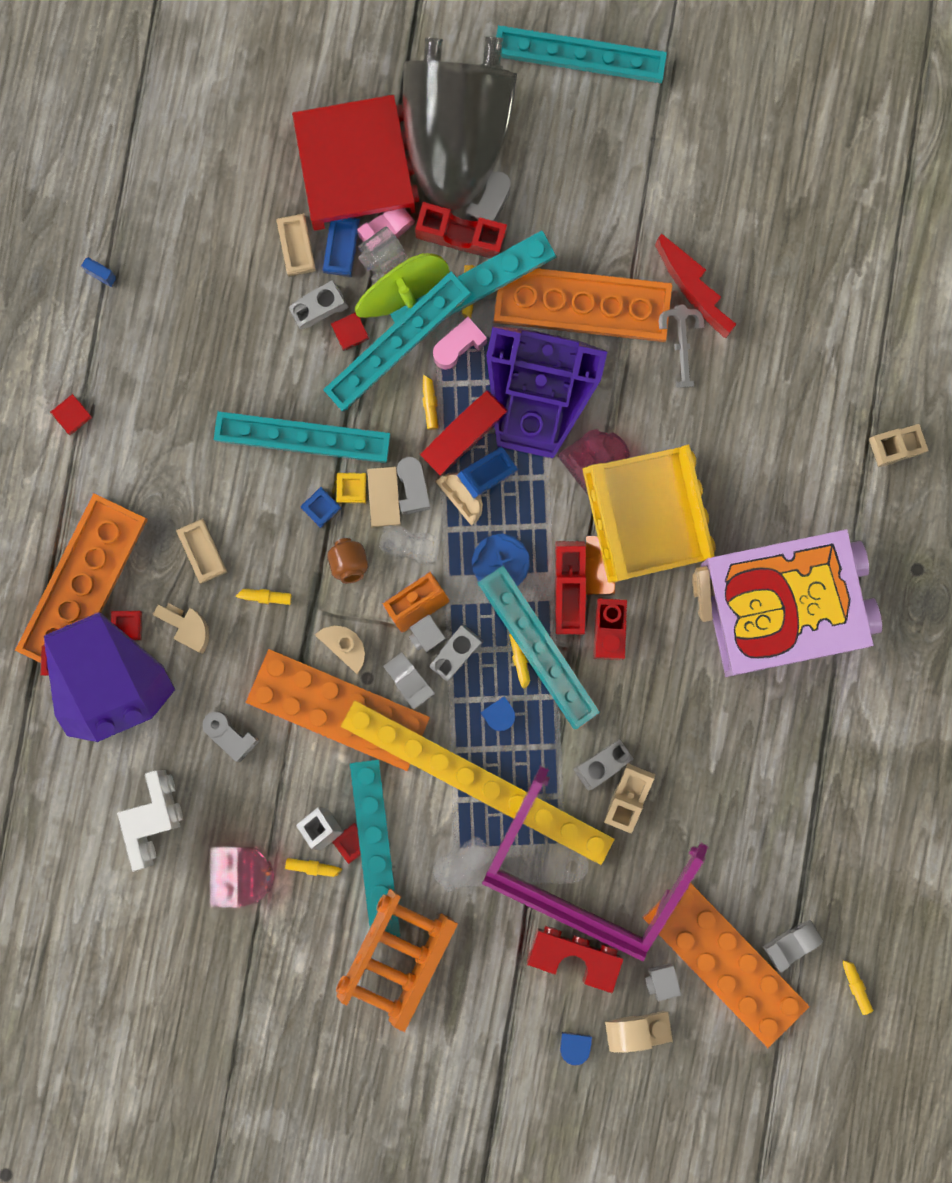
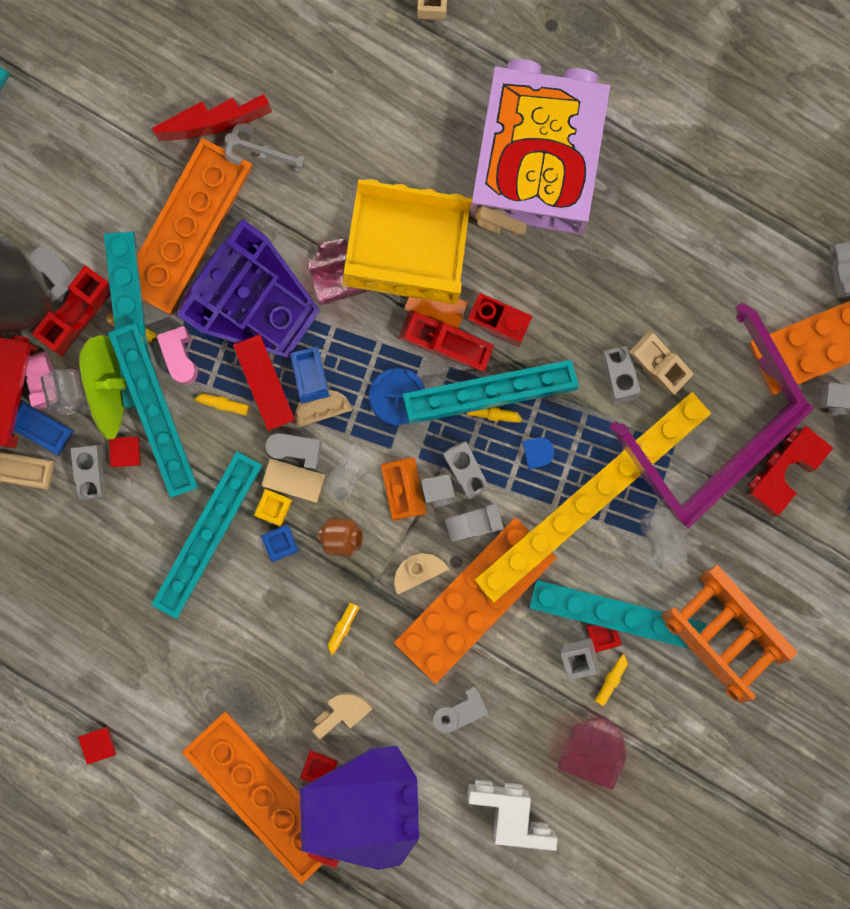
camera: 65 degrees left, 0 degrees up
tan tile [176,518,227,584] -> none

